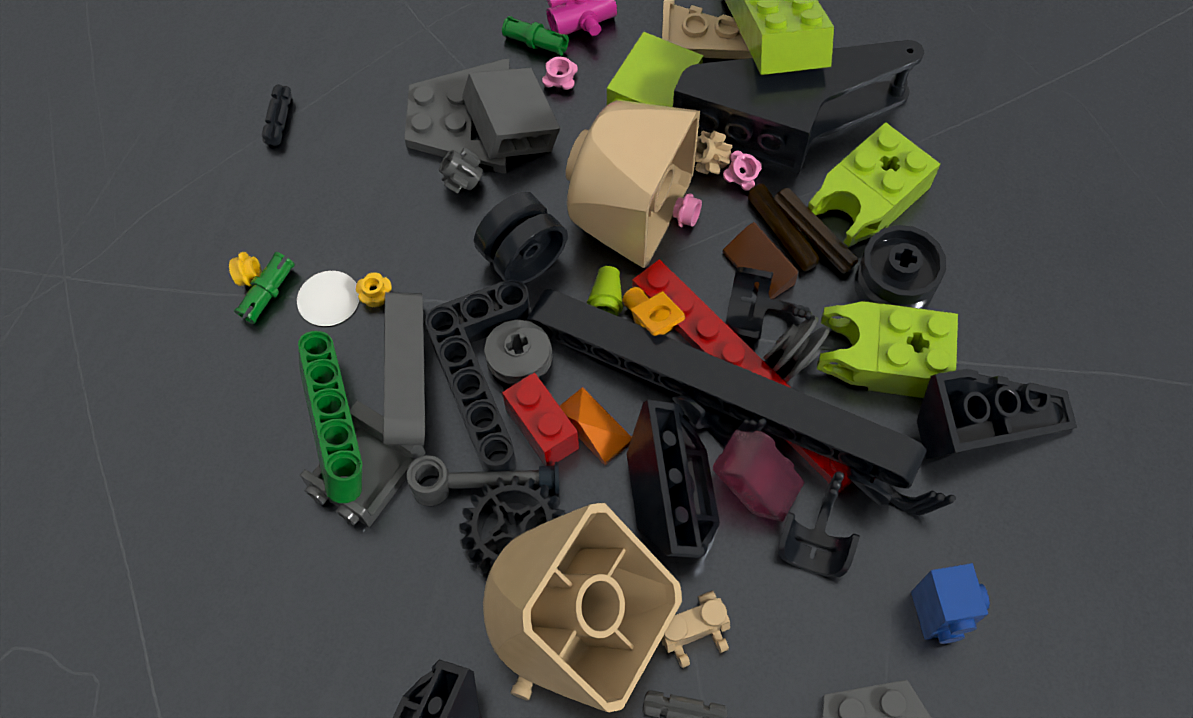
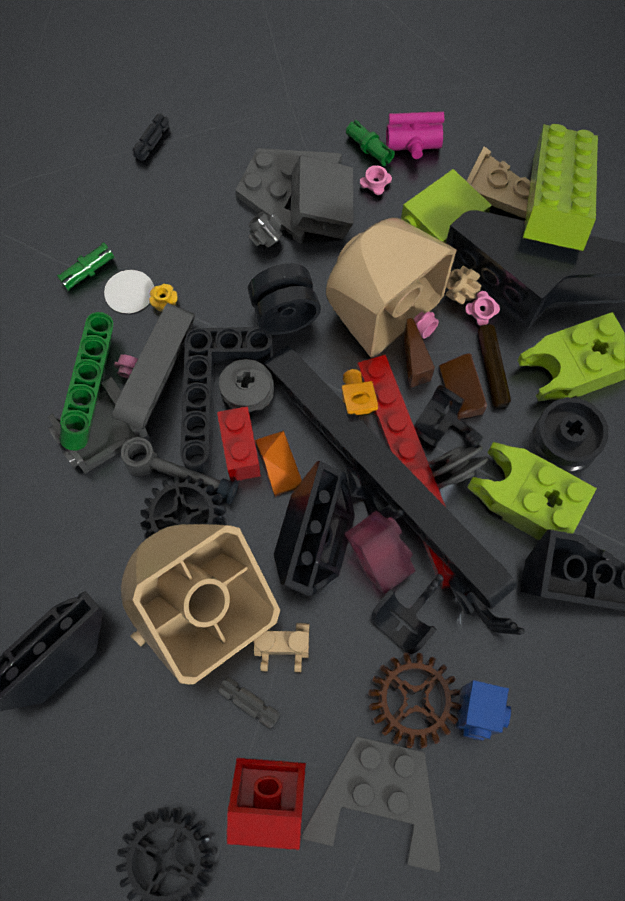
camera: 20 degrees right, 5 degrees up
yellow plate [229,252,262,287] -> none
lime cone [587,266,623,316] -> none
dark brown axle [773,188,858,274] -> none
none -> bright pink plate [114,354,138,379]
none -> reddish brown gear [368,653,461,748]
none -> reddish brown slope [403,318,435,387]

